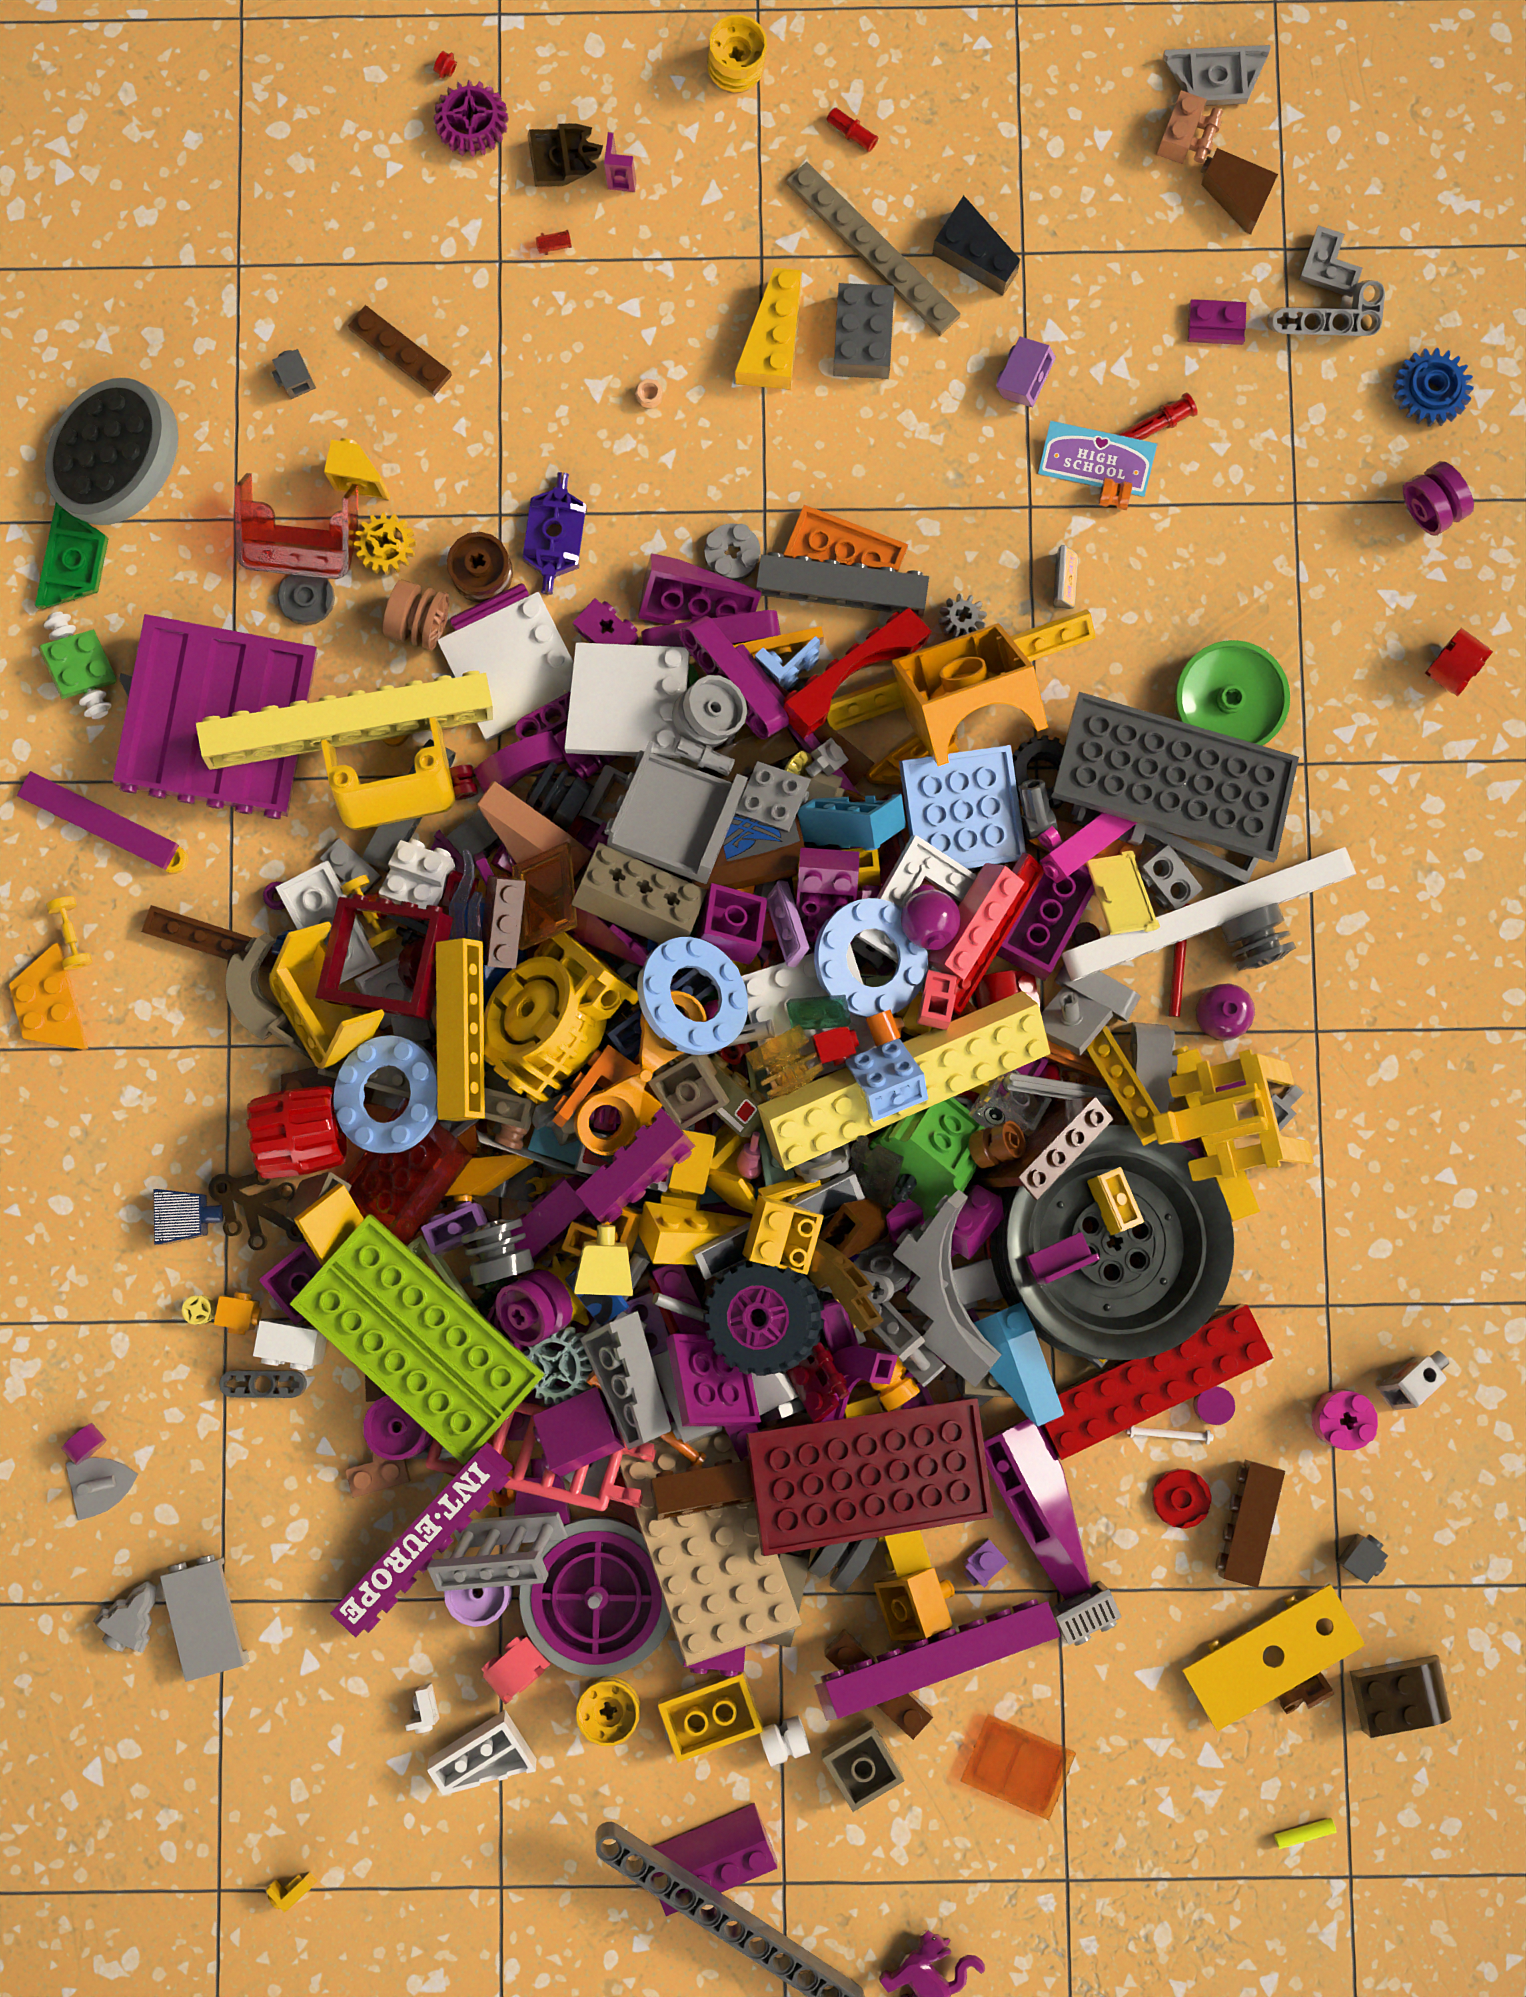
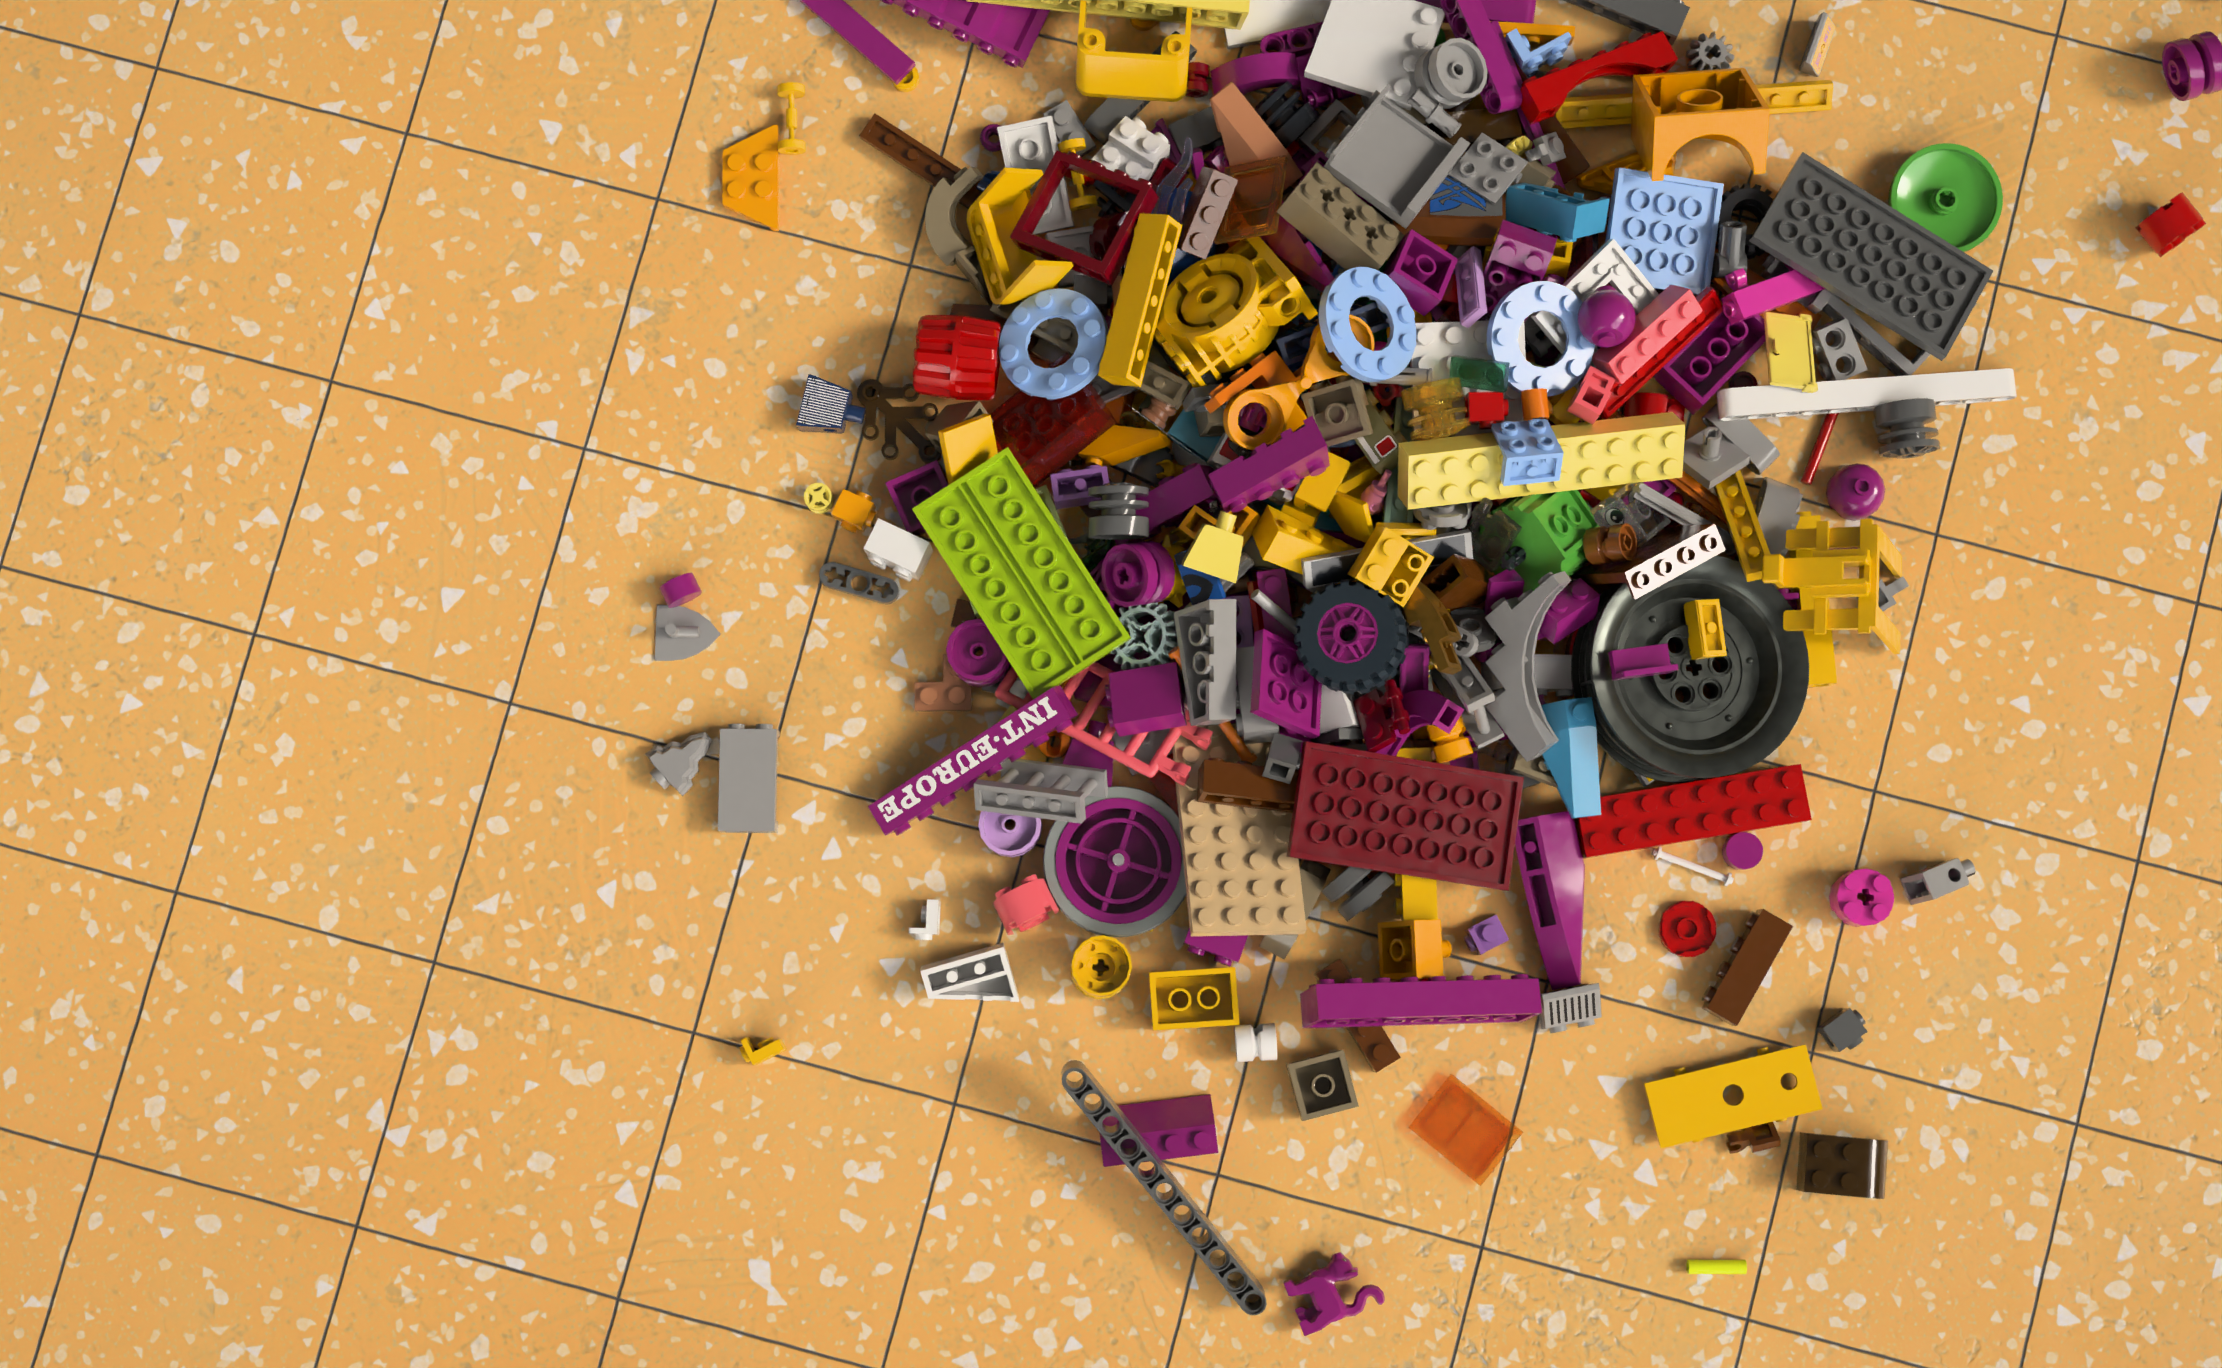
camera: 15 degrees right, 0 degrees up
none -> dark grey brick [1262,733,1302,784]

